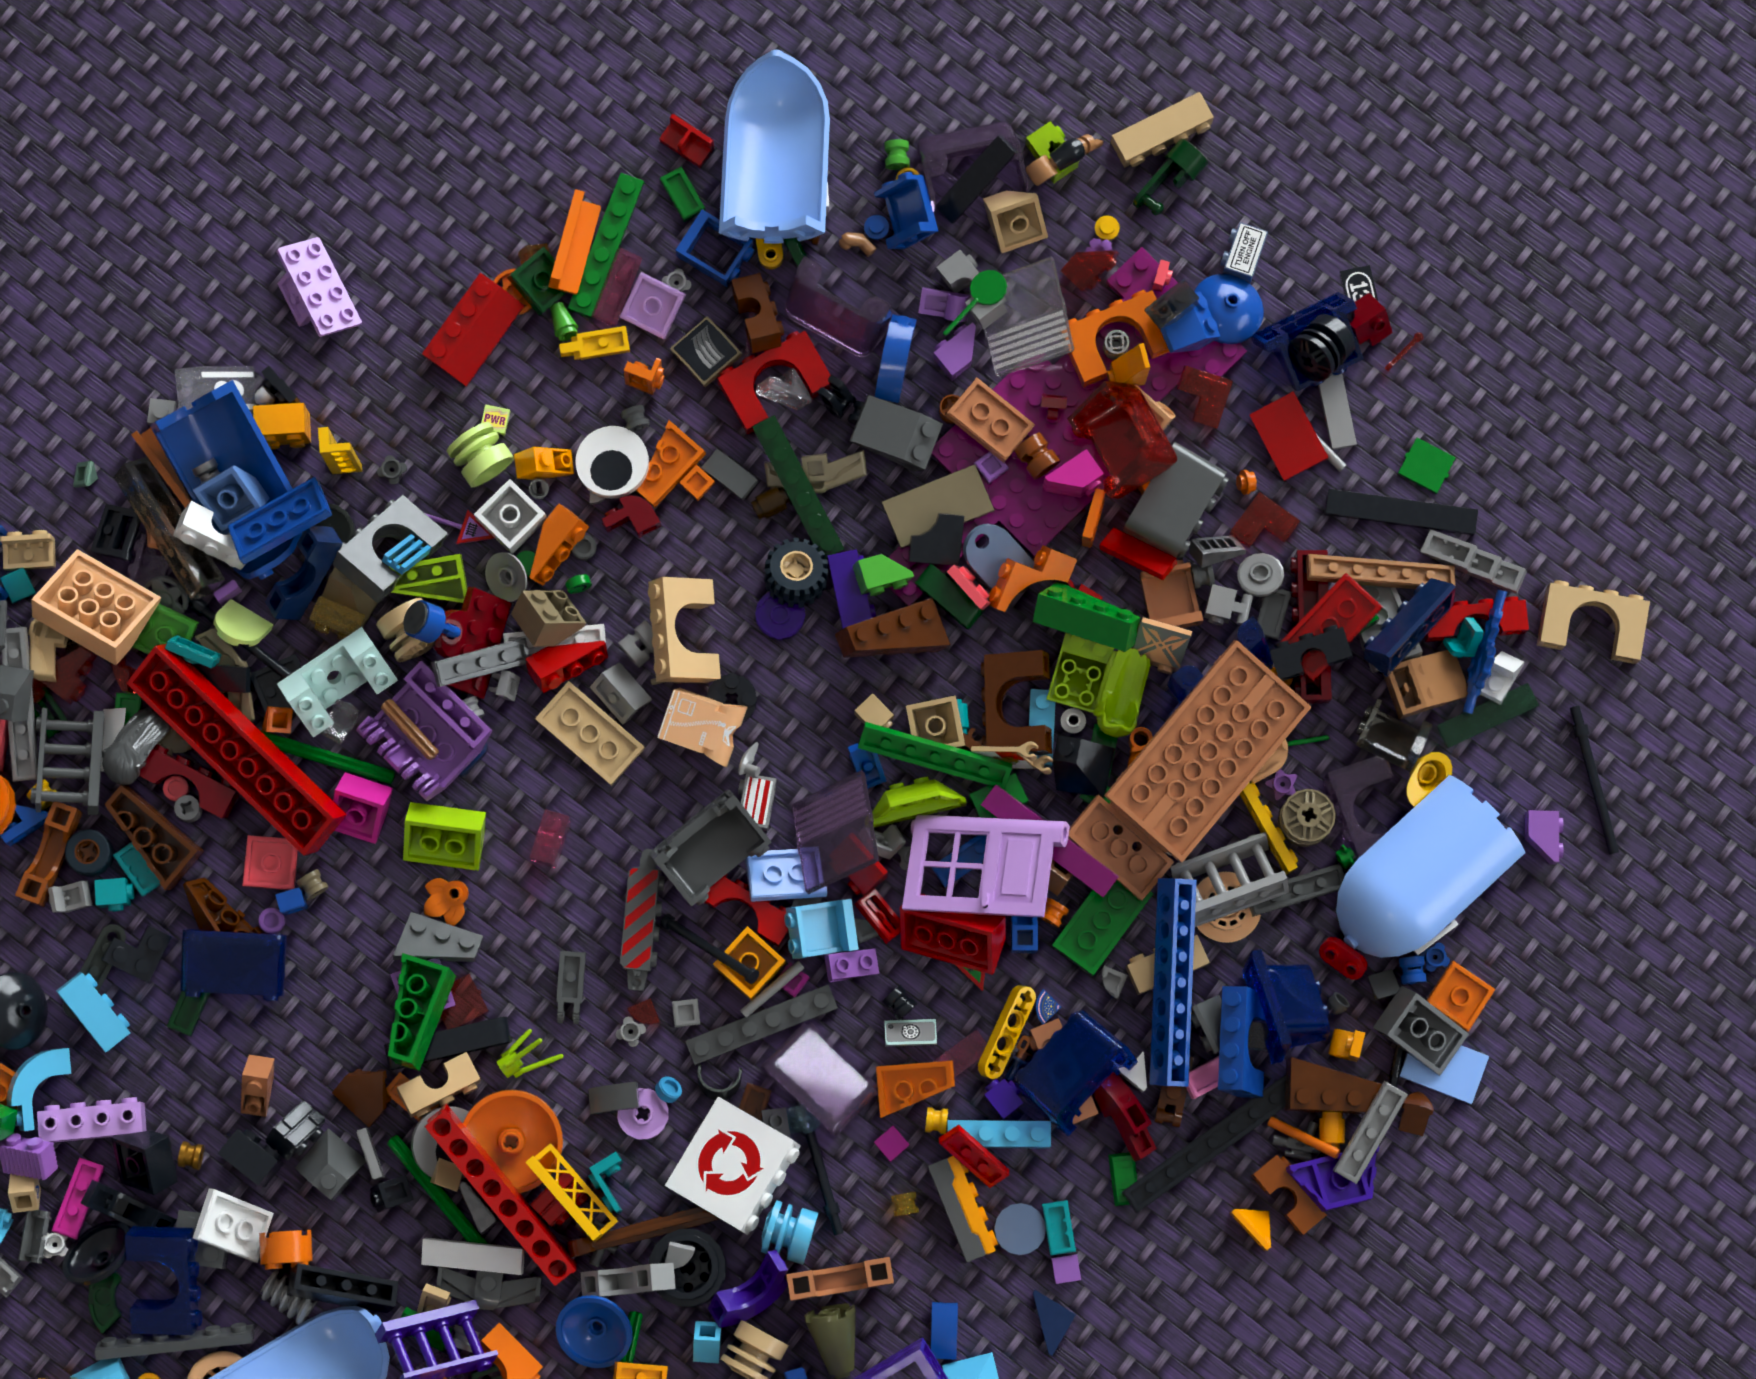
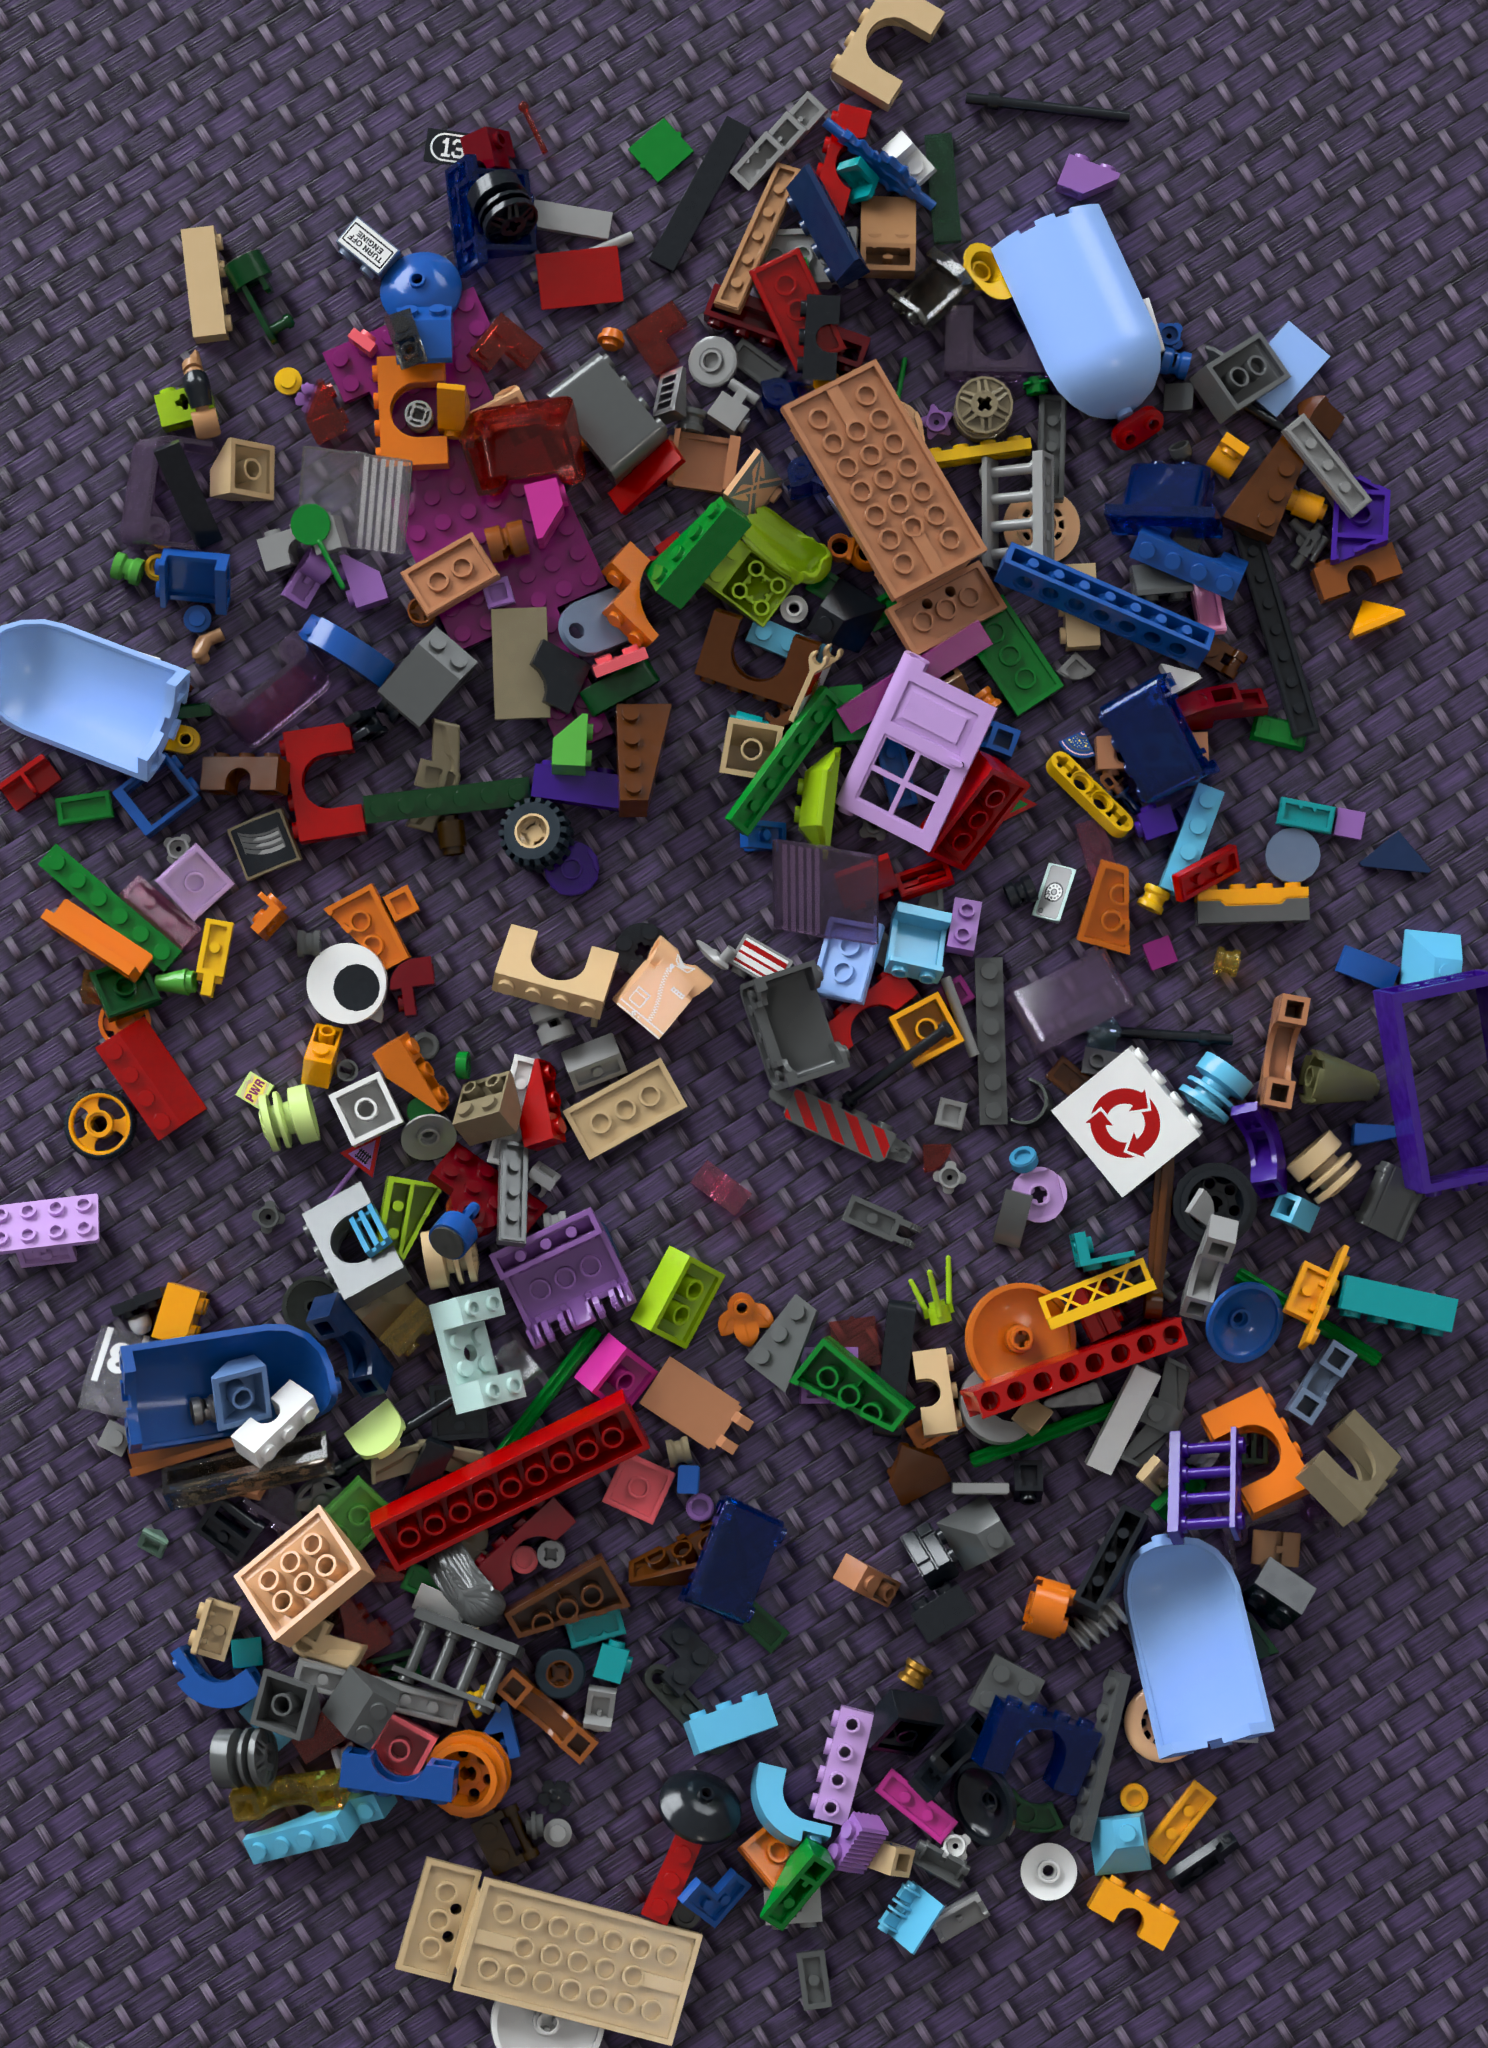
camera: 70 degrees left, 5 degrees up
teal plate [165,635,222,668] -> none
white tile [193,1188,274,1263] -> none
medium lavender tile [213,580,242,605] -> none
blue tile [228,476,332,565] -> none
orange slope [262,706,293,733] -> none
yellow fence [318,427,362,474] -> none
medium nougat axle [381,699,439,760] -> none
dark grey slope [701,449,759,500] -> none
clear slope [756,368,812,411] -> none
tan brick [854,693,894,729] -> none
light grey bracket [860,824,906,860] -> none
dark red tile [1041,394,1067,420] -> none
orange tile [1082,488,1105,548] -> none
orange bar [1268,1116,1340,1159] -> none
orange tile [1426,961,1495,1032] -> none
none -> light orange wheel [64,1088,137,1161]
none -> nougat tile [639,1356,754,1455]
none -> white dish [1020,1843,1077,1900]

